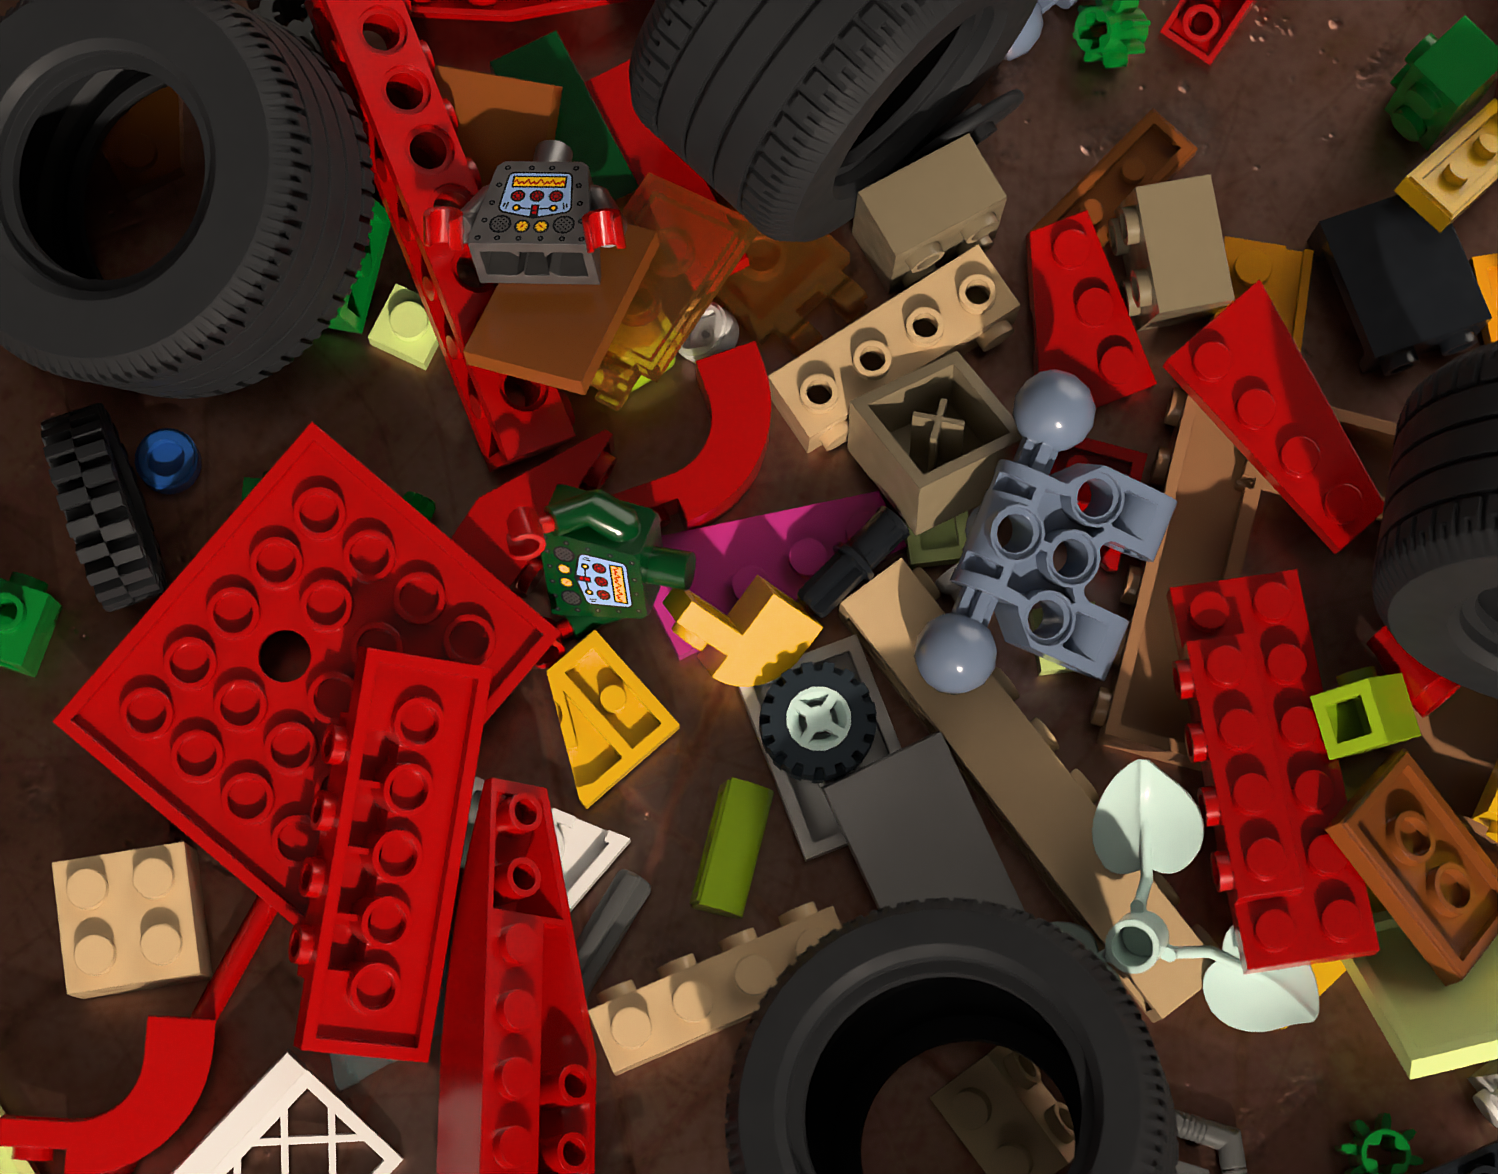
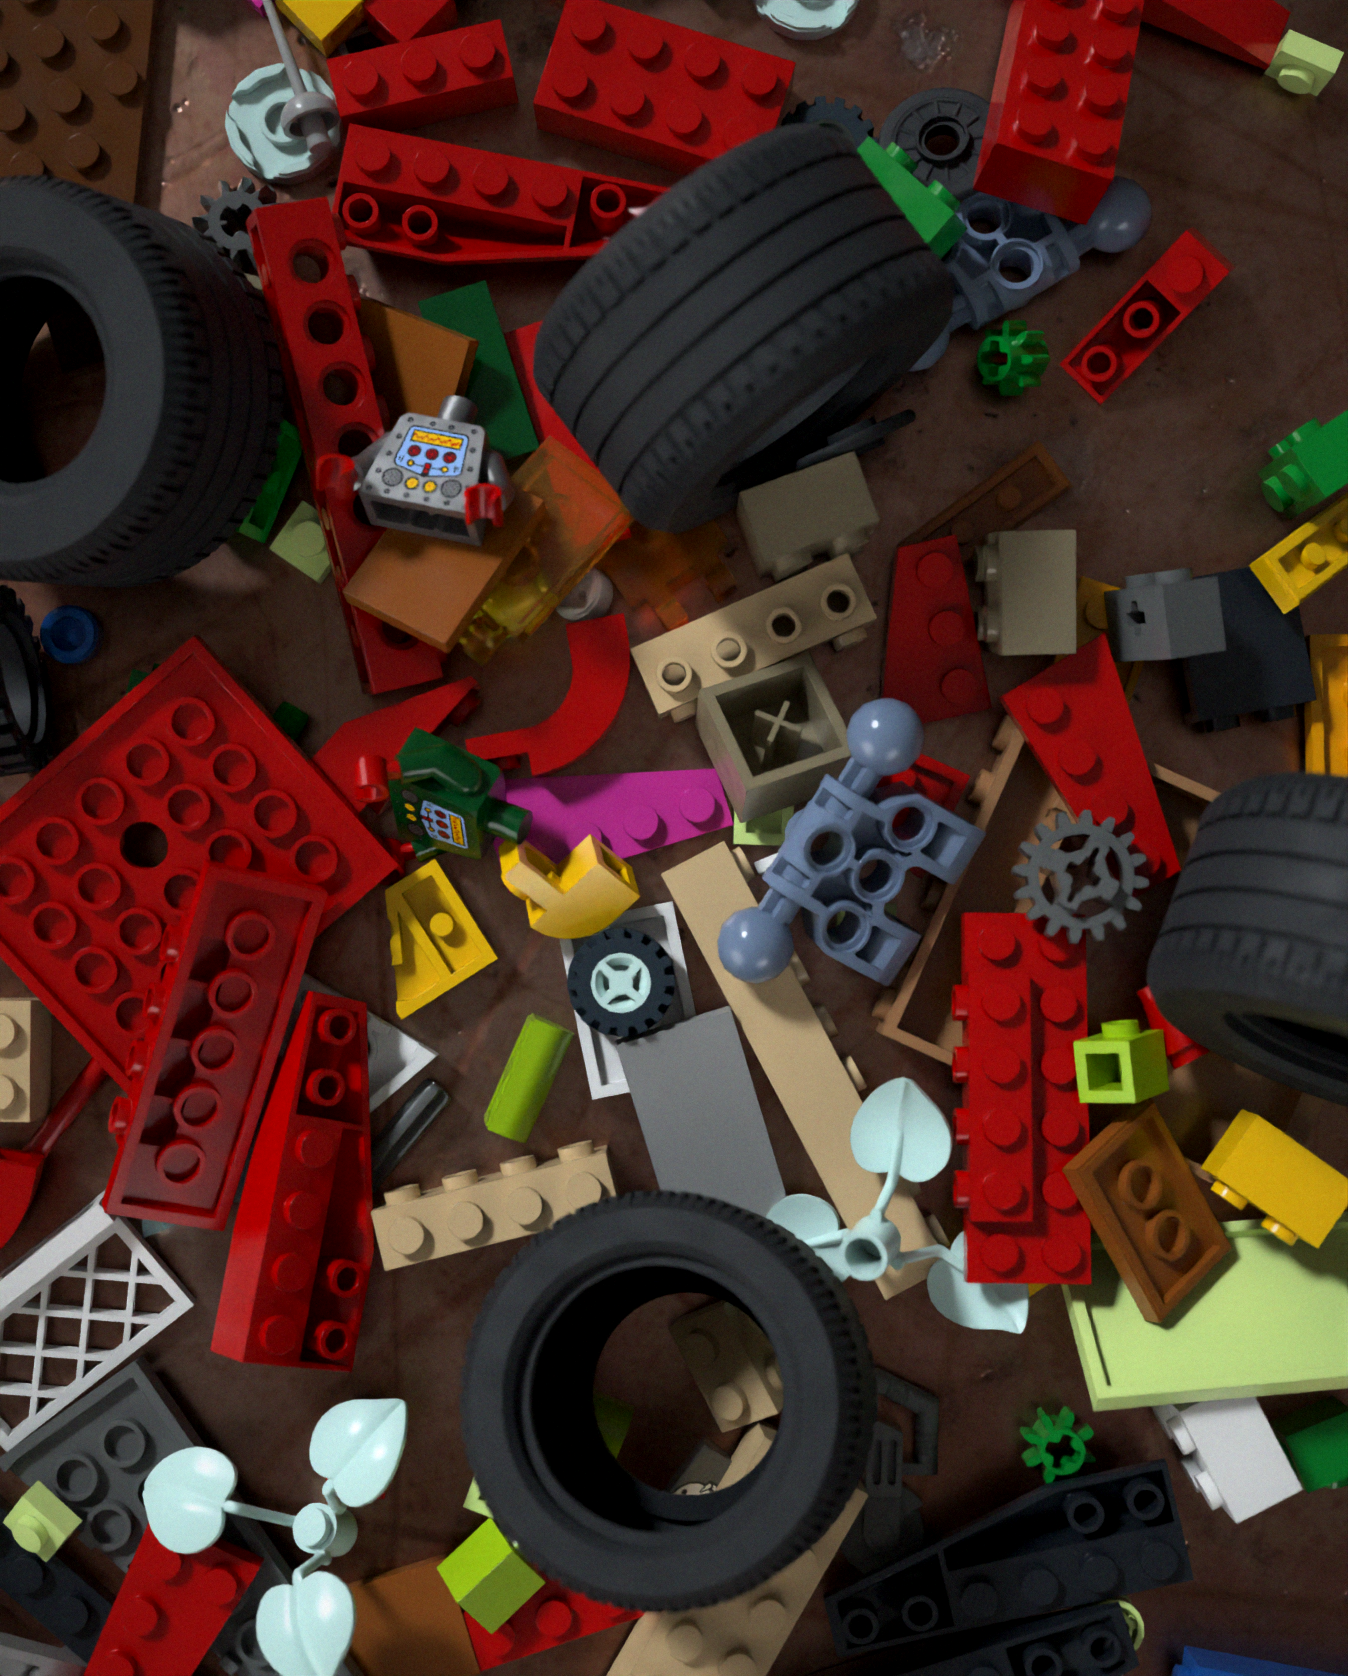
camera: 10 degrees right, 10 degrees up
black axle [797,506,910,618] -> none
none -> dark grey gear [1011,810,1149,944]
none -> dark grey brick [1104,567,1226,662]

